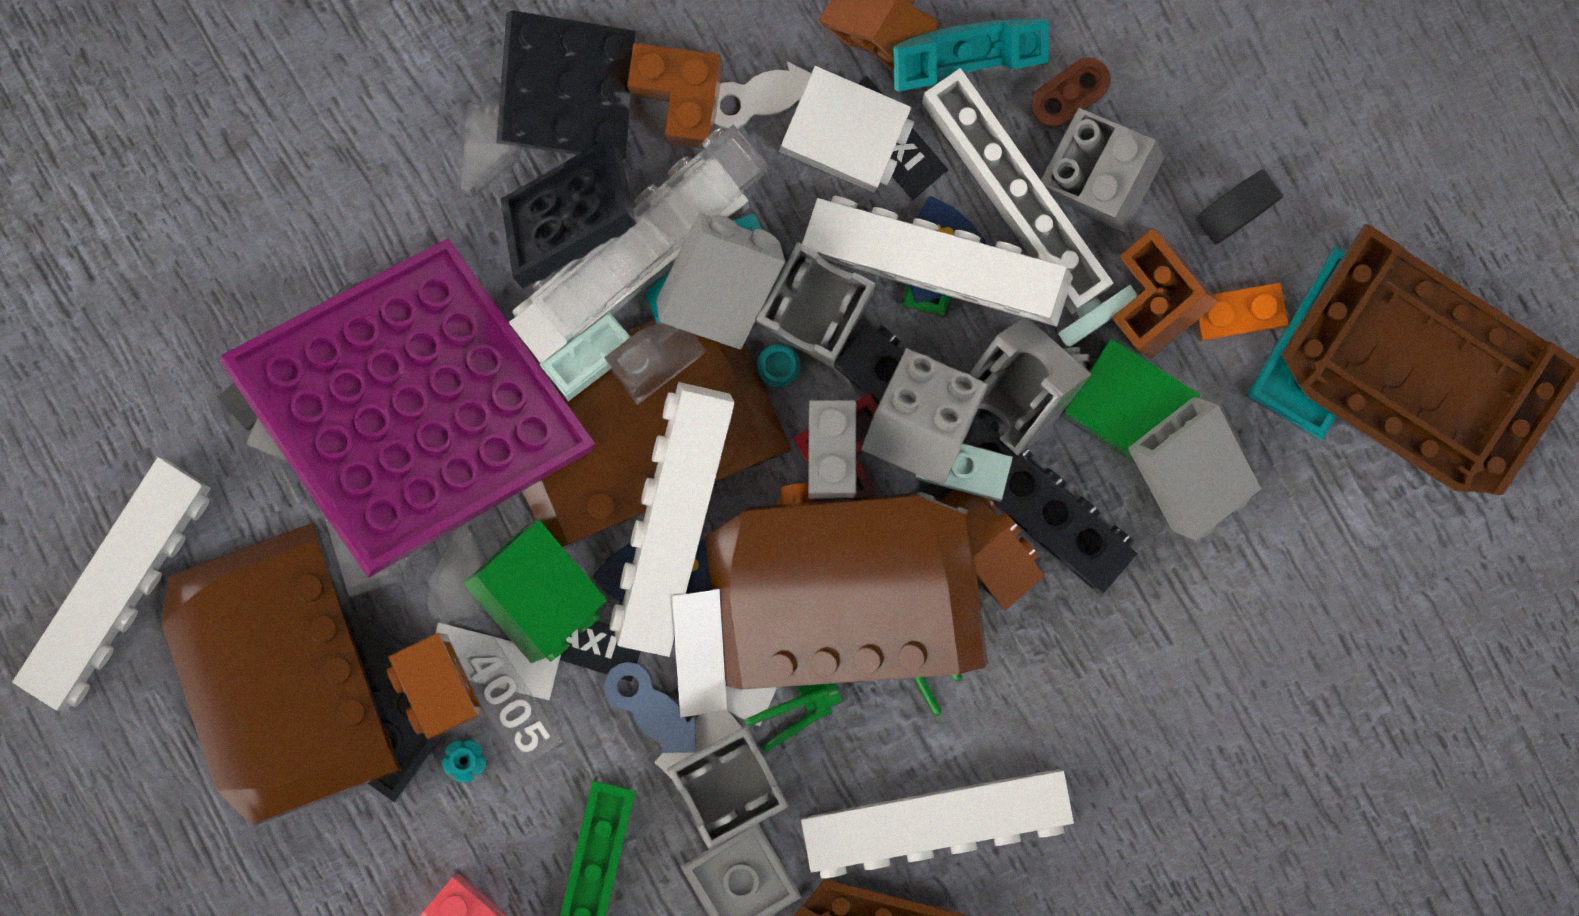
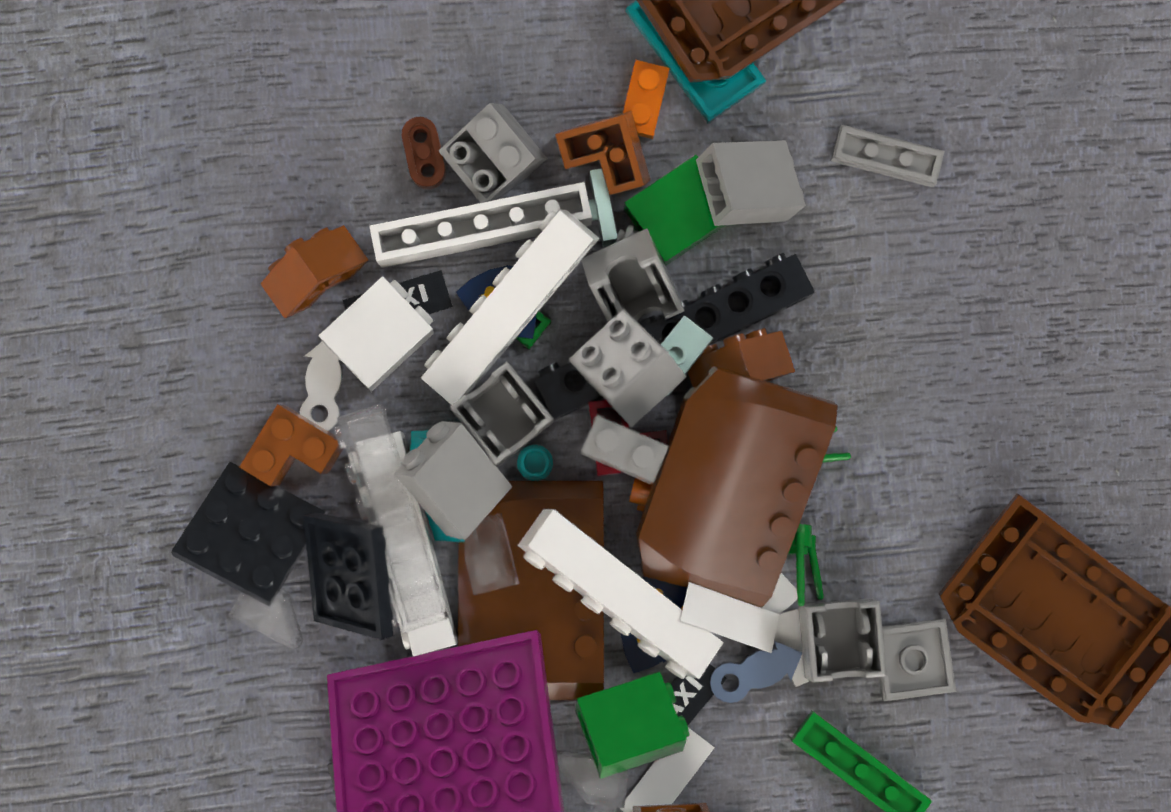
camera: 65 degrees left, 0 degrees up
clear sticker [459,636,563,768] -> none
light aqua plate [540,312,637,401] -> none
white brick [801,769,1074,878] -> none
teal slope [894,18,1049,92] -> none
black tyre [1196,169,1283,245] -> none
none -> light grey tile [831,124,945,188]

